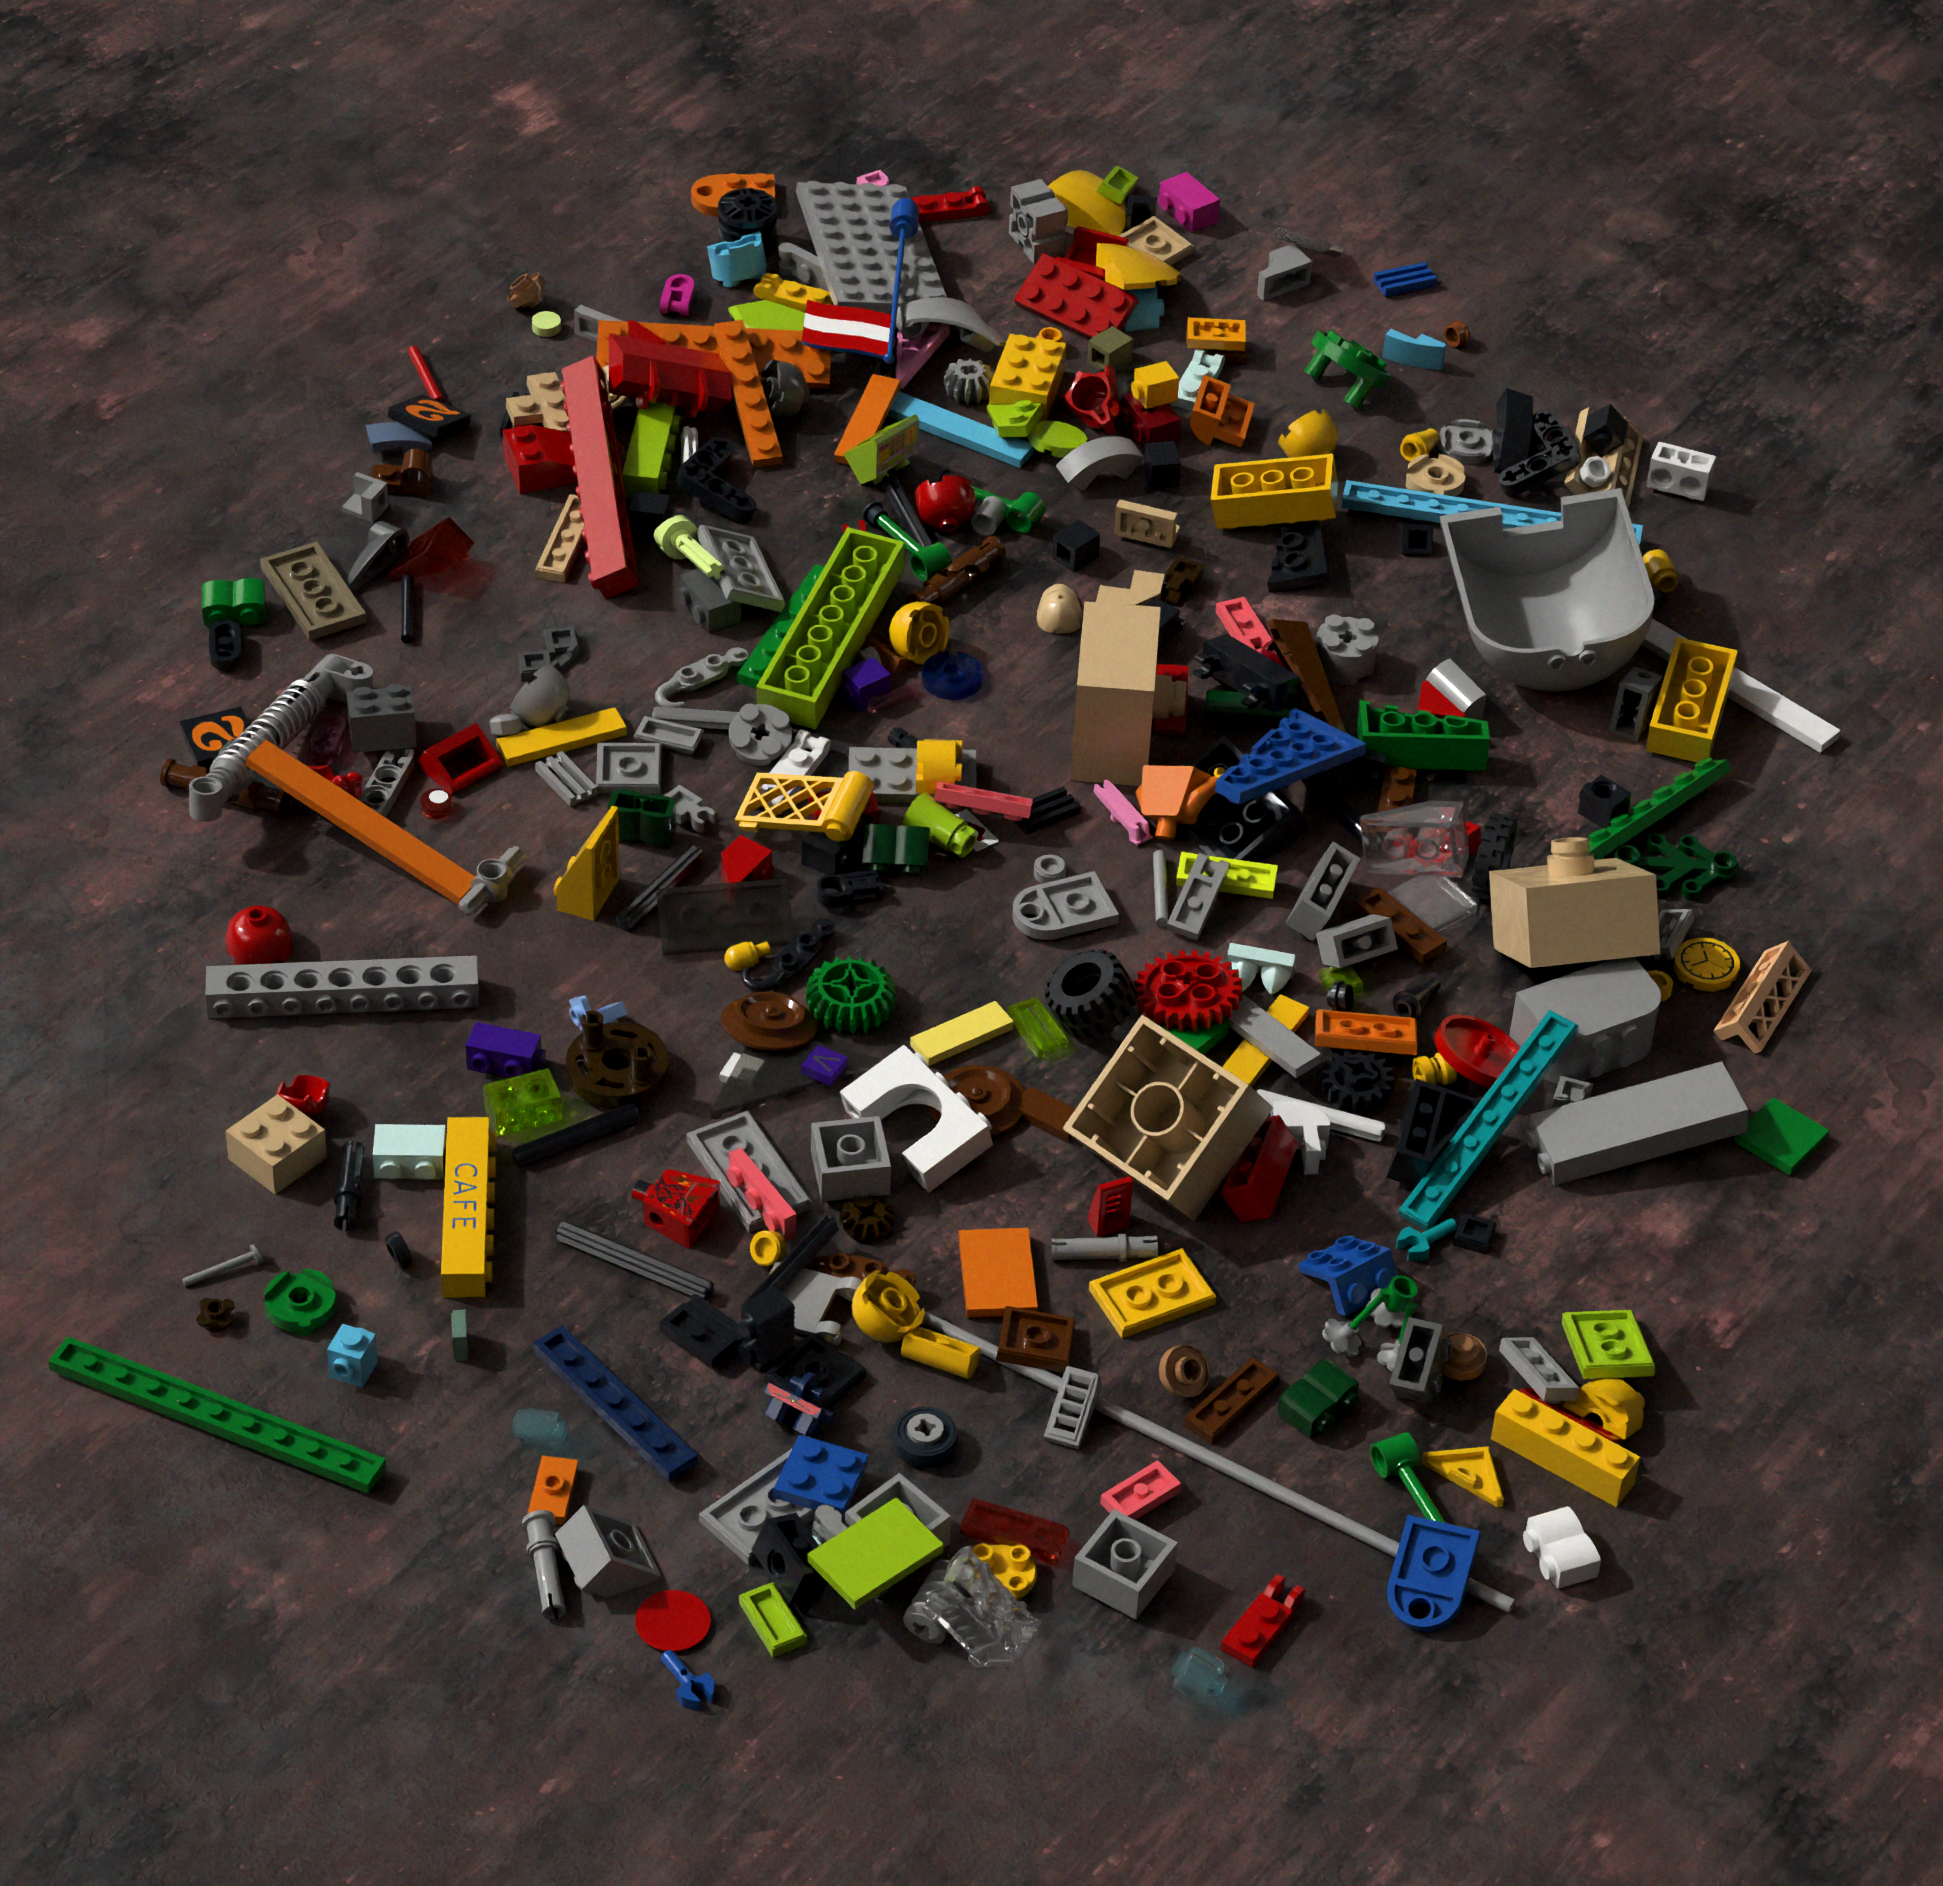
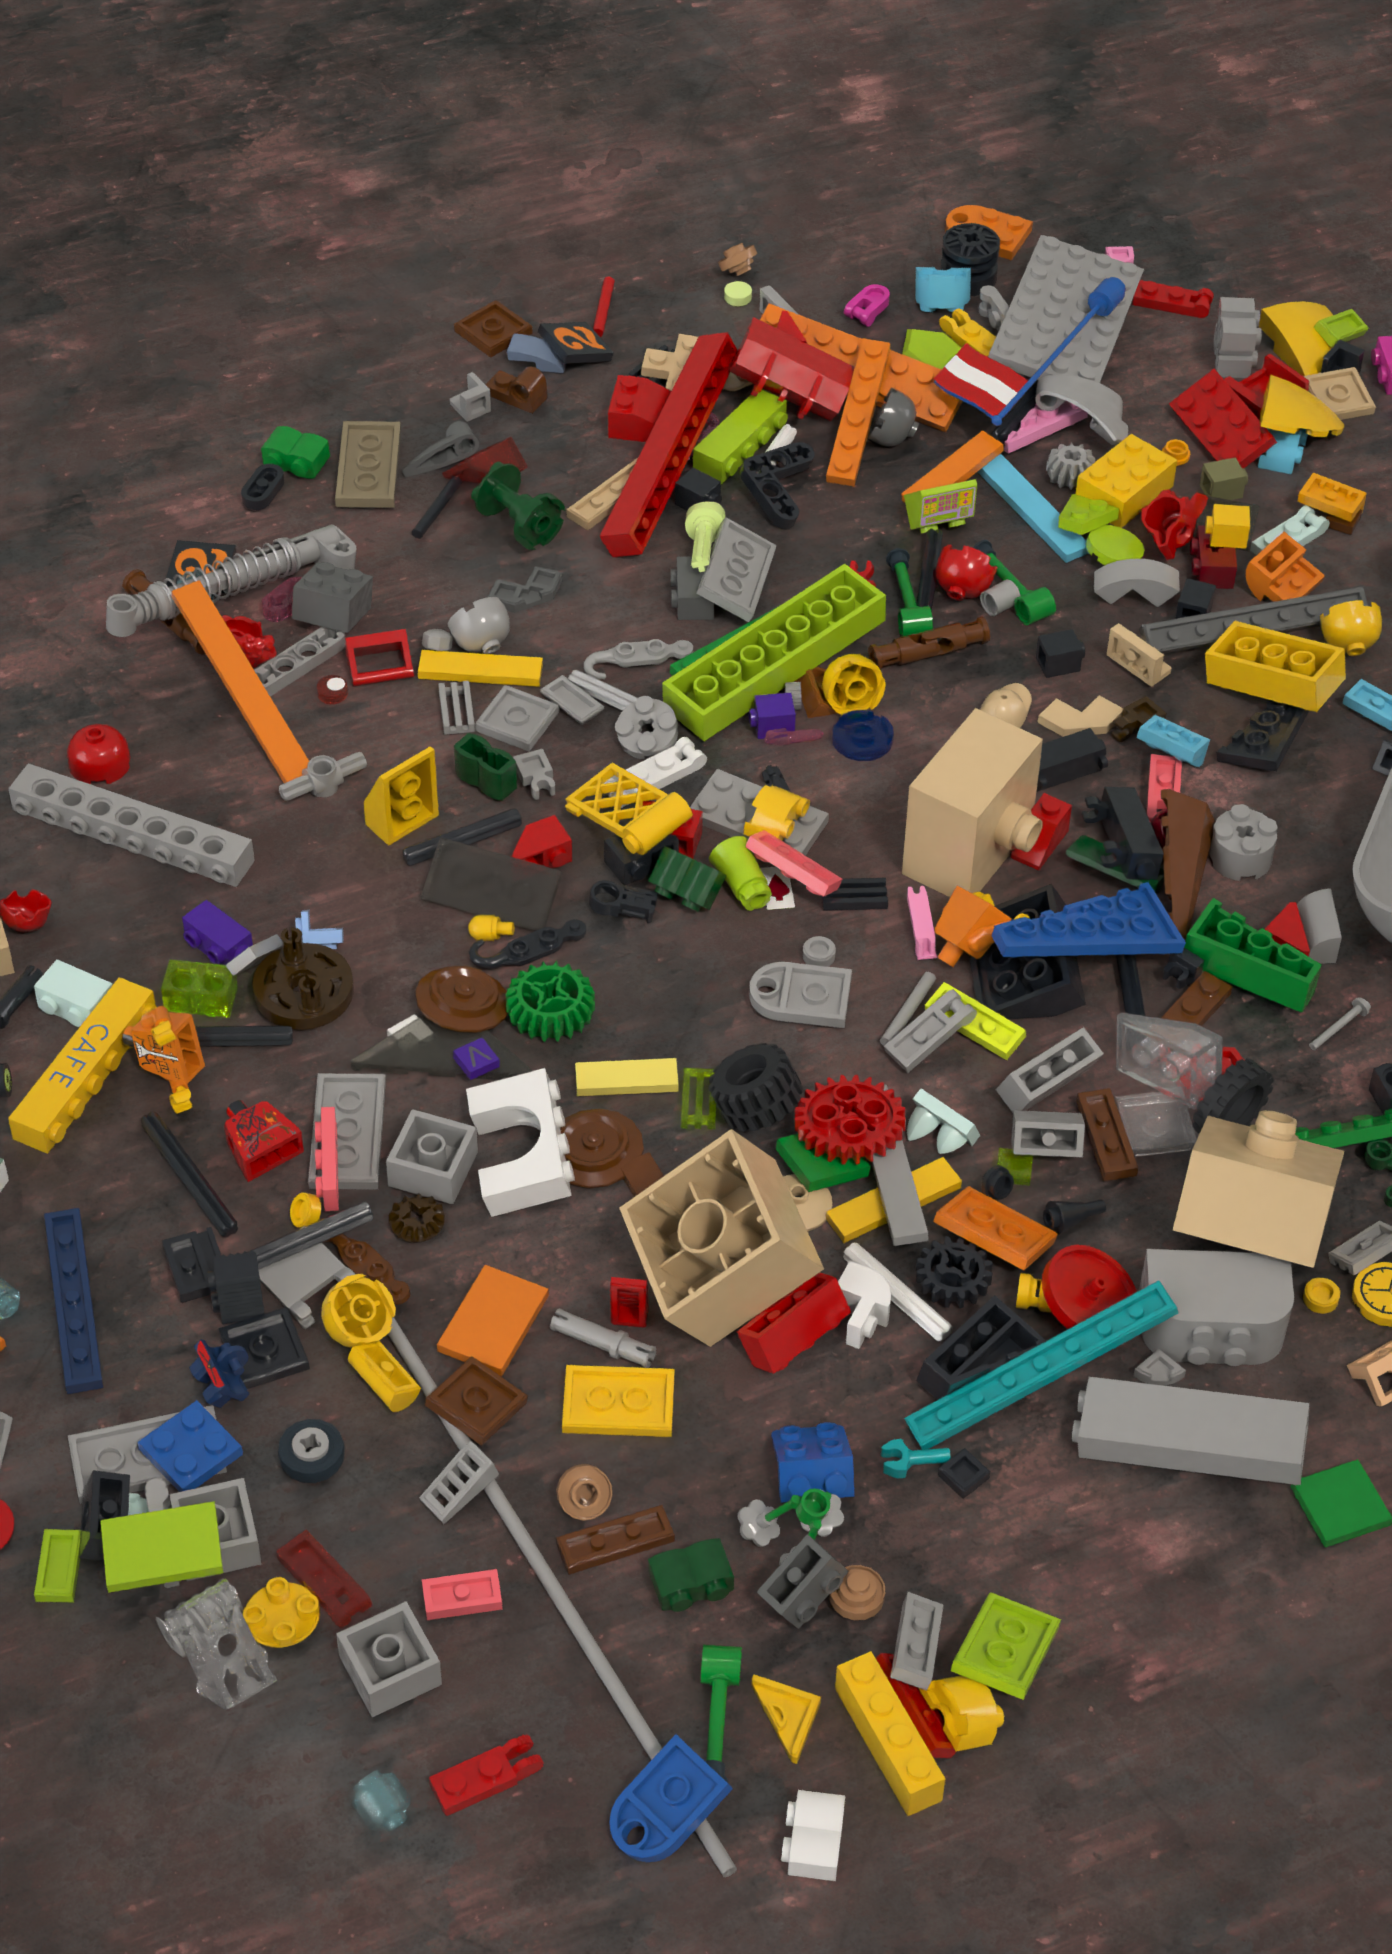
camera: 30 degrees right, 5 degrees up
none -> orange torso [123,1006,205,1114]
none -> light grey tile [226,934,283,976]
none -> reddish brown tile [454,300,533,358]
none -> dark green piece [471,461,565,550]
none -> medium azure bracket [1137,715,1210,767]
none -> dark grey tile [1139,586,1368,654]
none -> light grey piece [1309,998,1371,1050]

